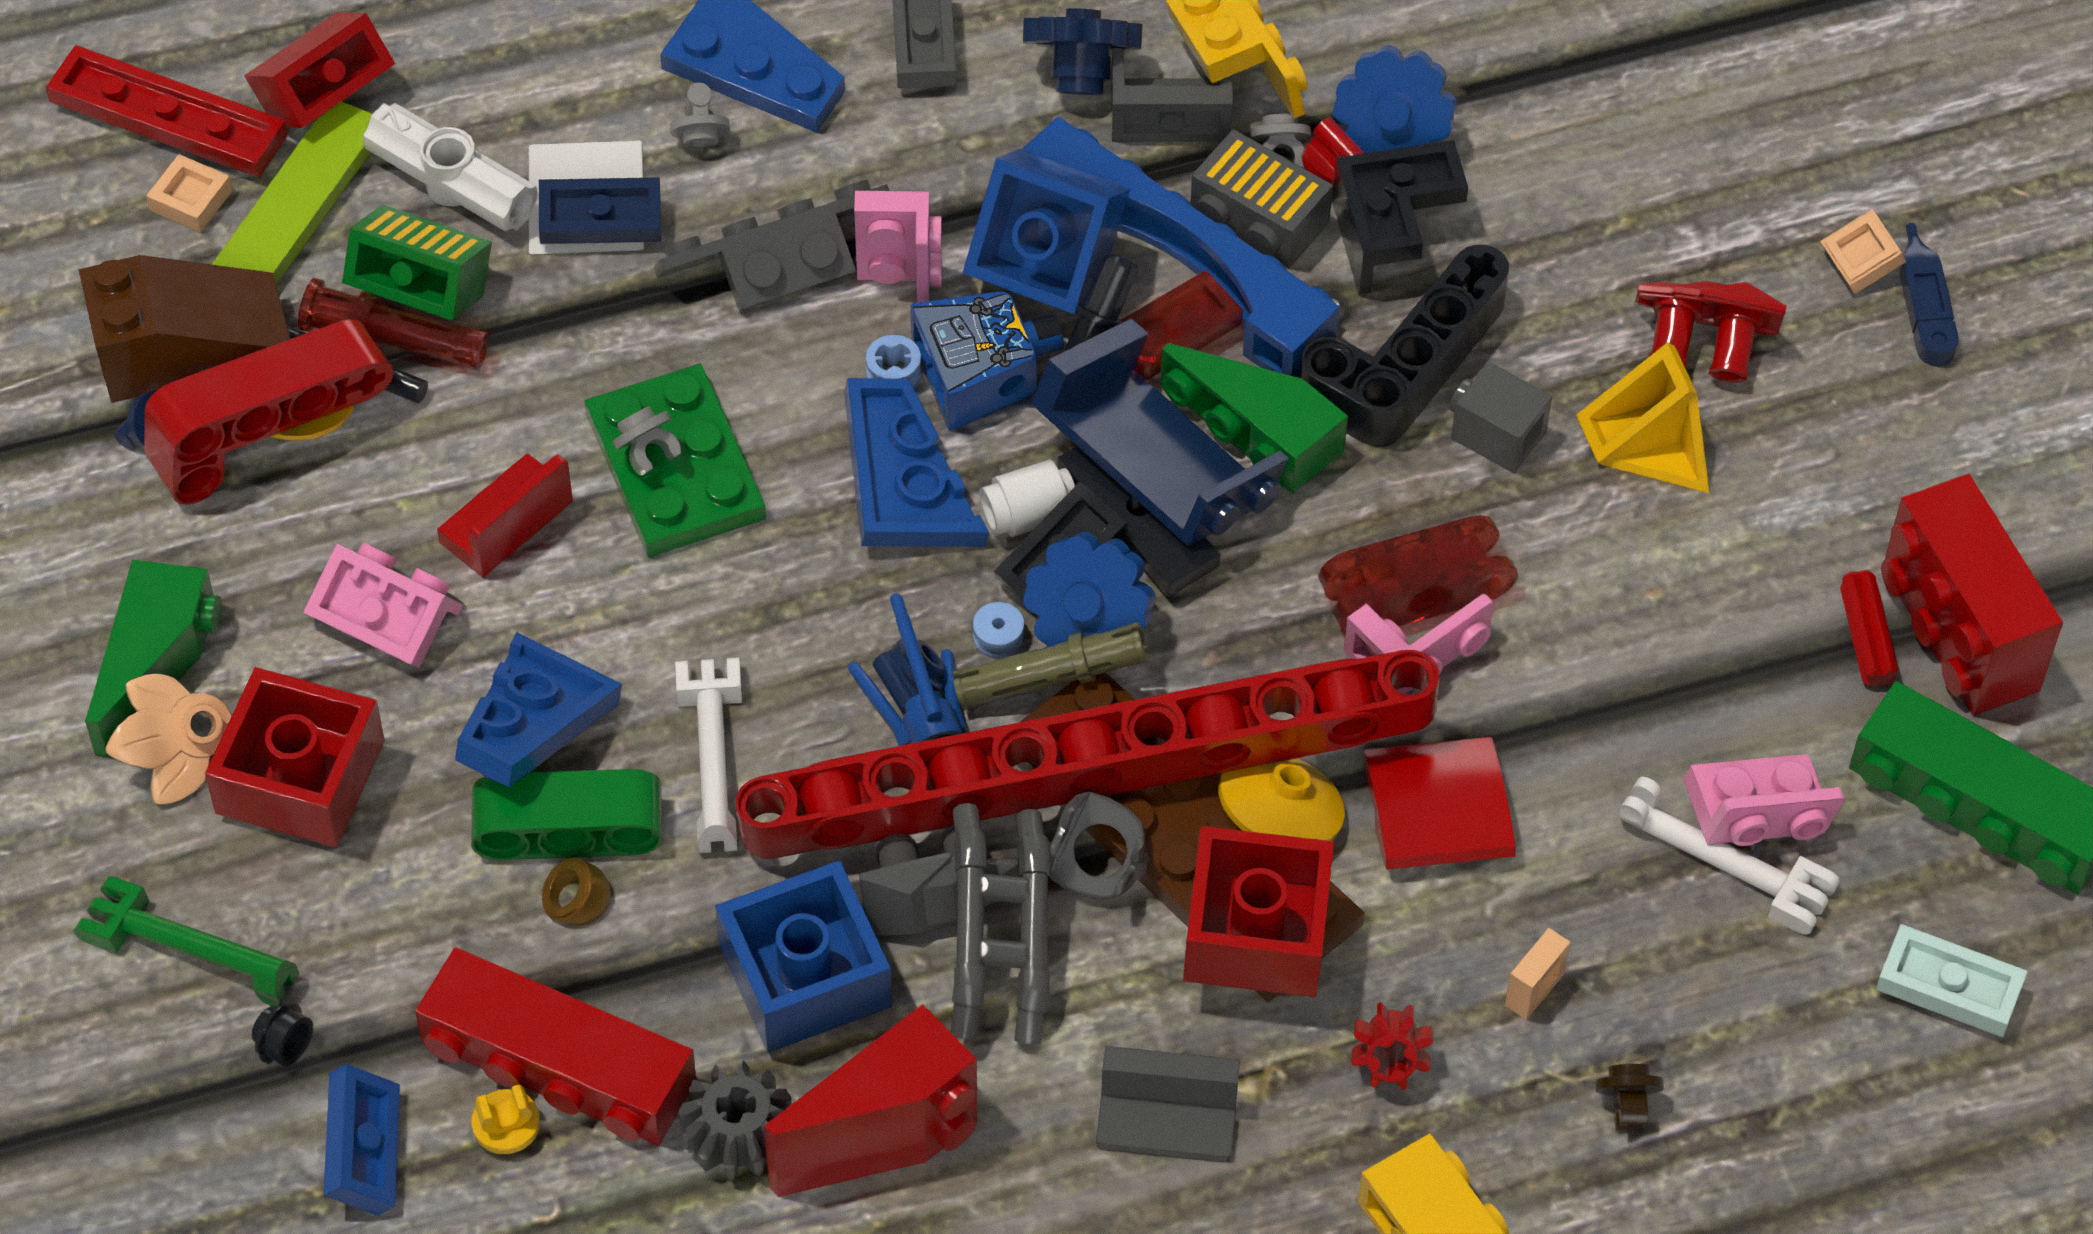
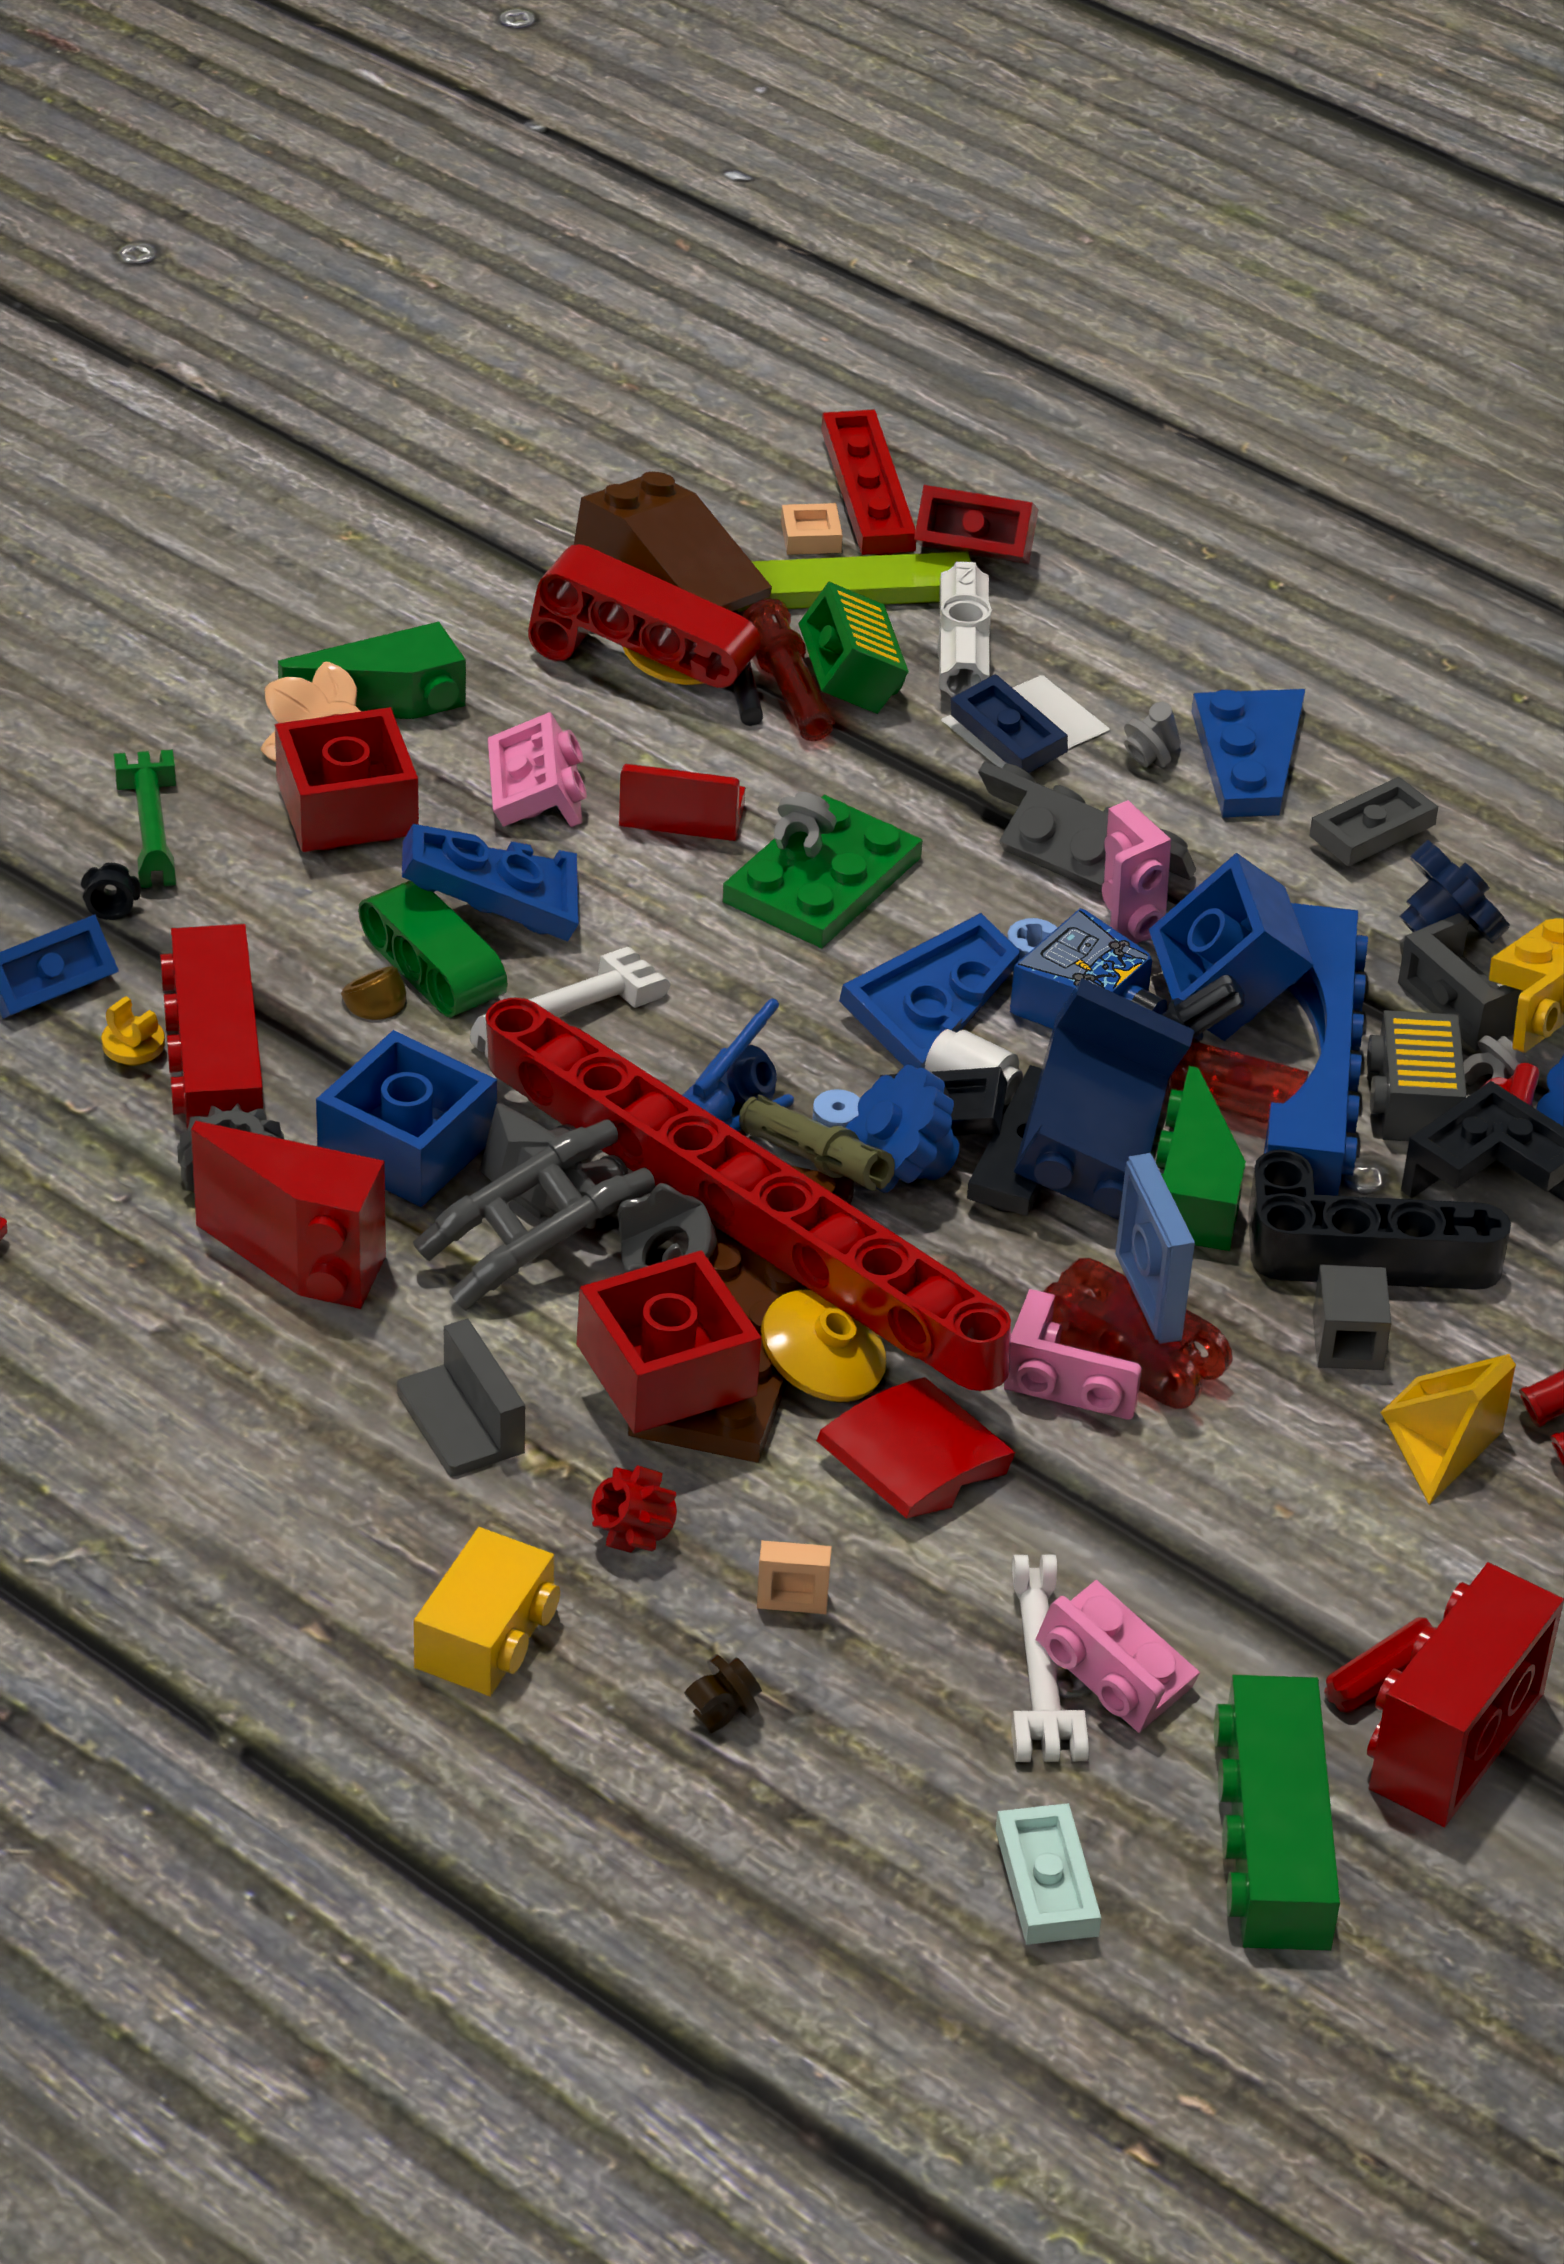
camera: 55 degrees right, 15 degrees down
none -> medium blue tile [1115,1153,1195,1344]

